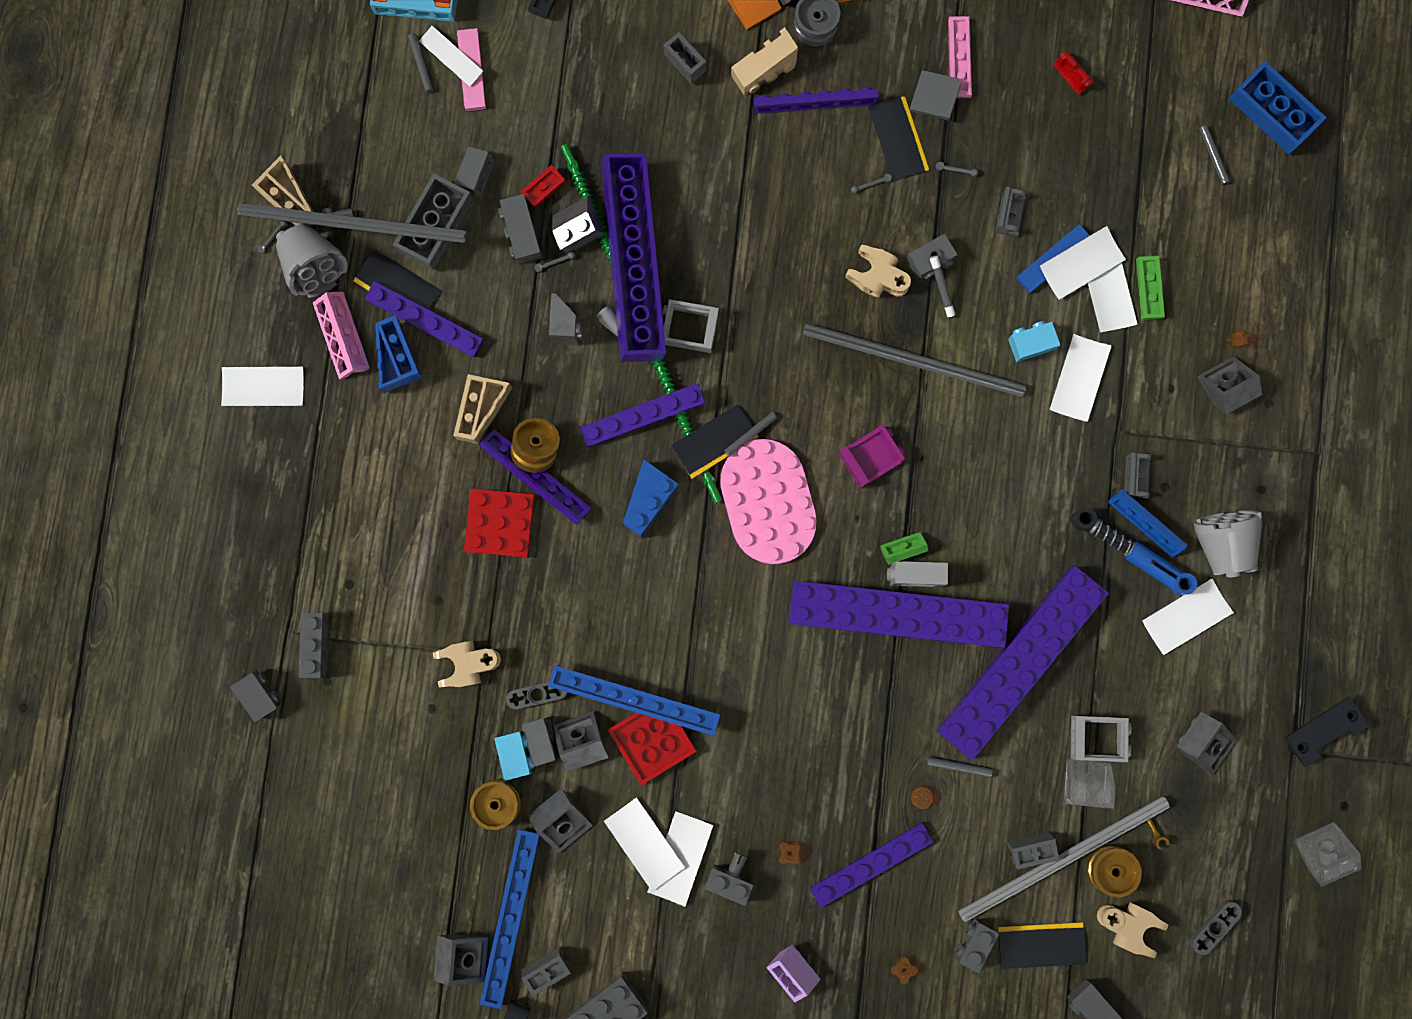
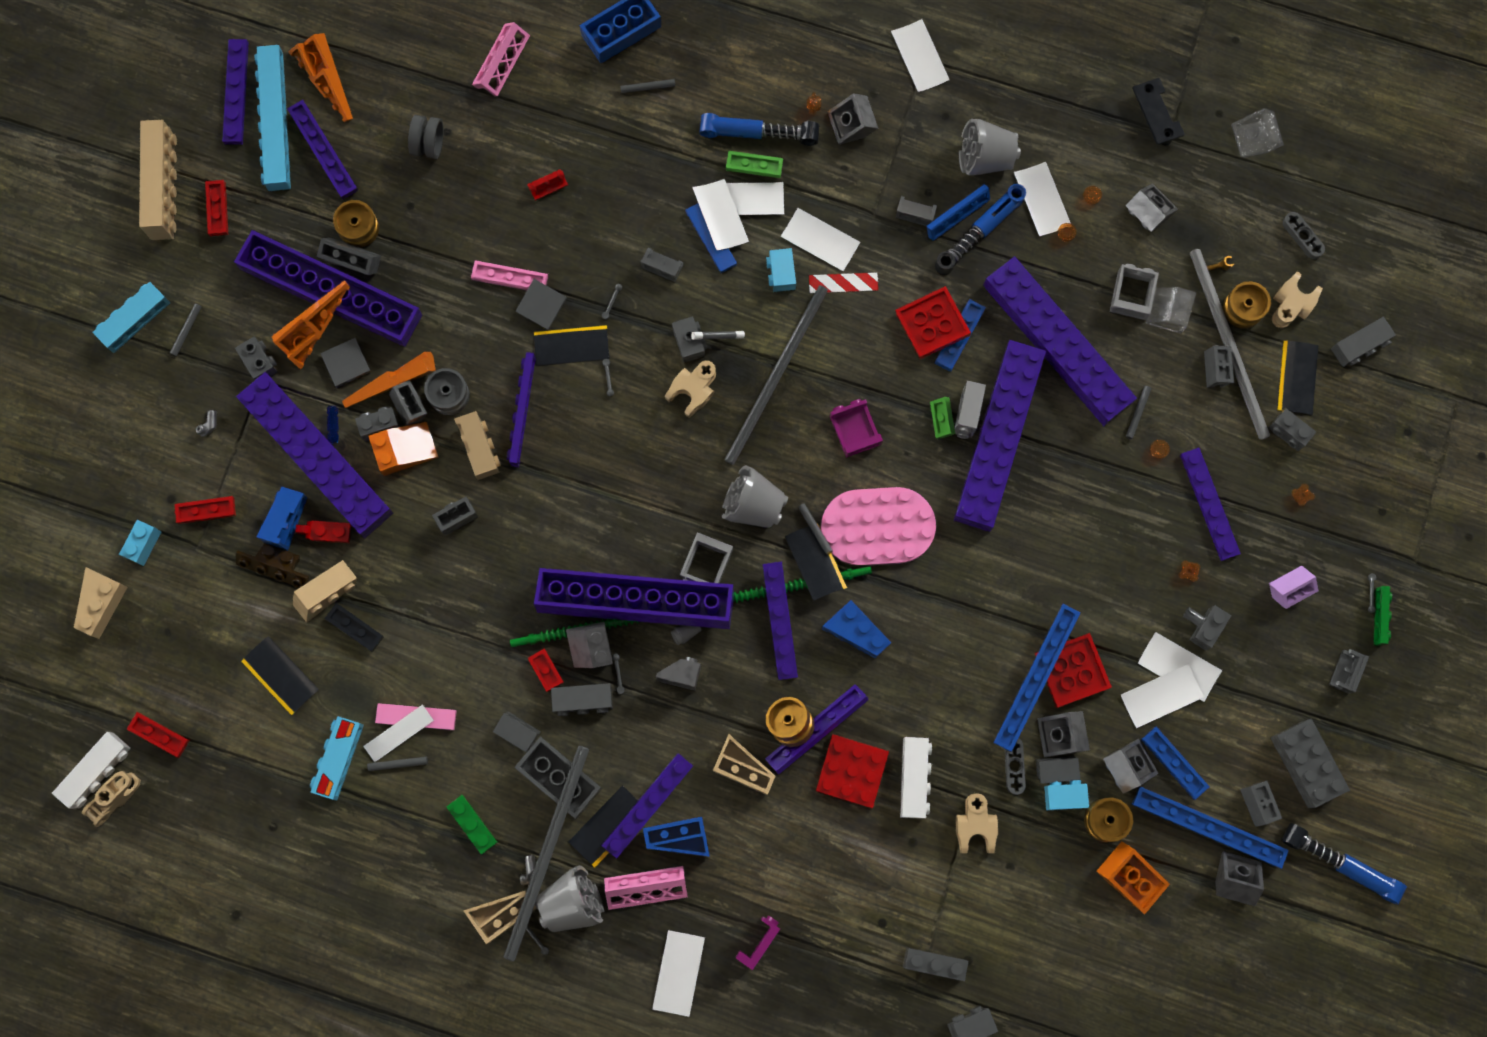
camera: 85 degrees left, 5 degrees down
none -> green plate [446,795,498,855]
none -> piece [700,113,820,146]
none -> light grey cone [722,465,788,528]
none -> magenta panel [735,915,780,970]
none -> sticker [809,273,878,293]
none -> white sticker [891,19,949,92]
none -> red plate [895,286,971,359]
none -> white brick [900,737,932,819]
none -> blue tile [934,299,986,372]
none -> clear orange plate [1057,223,1076,241]
none -> clear orange plate [1083,186,1102,204]
none -> orange slope [1096,841,1170,914]
none -> blue tile [1141,727,1210,800]

